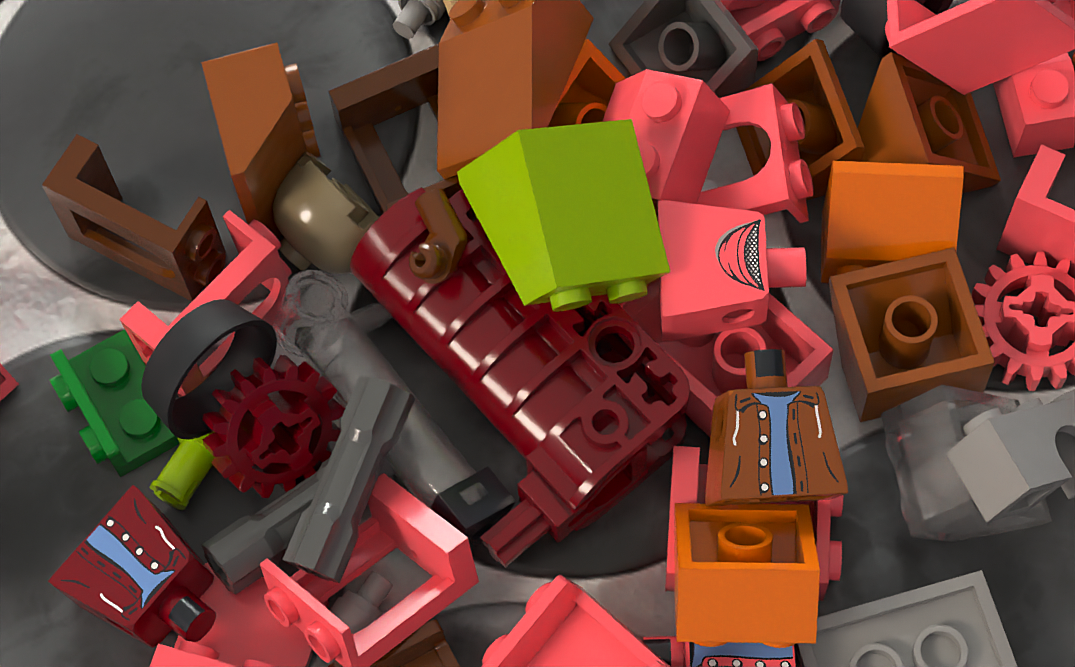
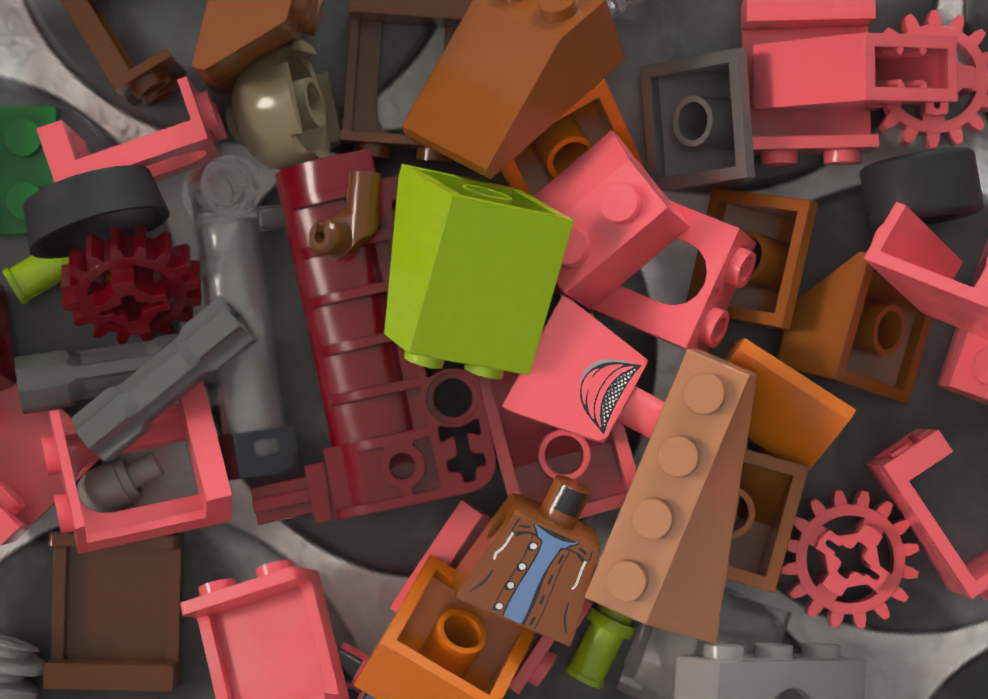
camera: 25 degrees right, 20 degrees up
none -> lime pin [565,604,637,689]
none -> nougat wedge [584,348,758,644]

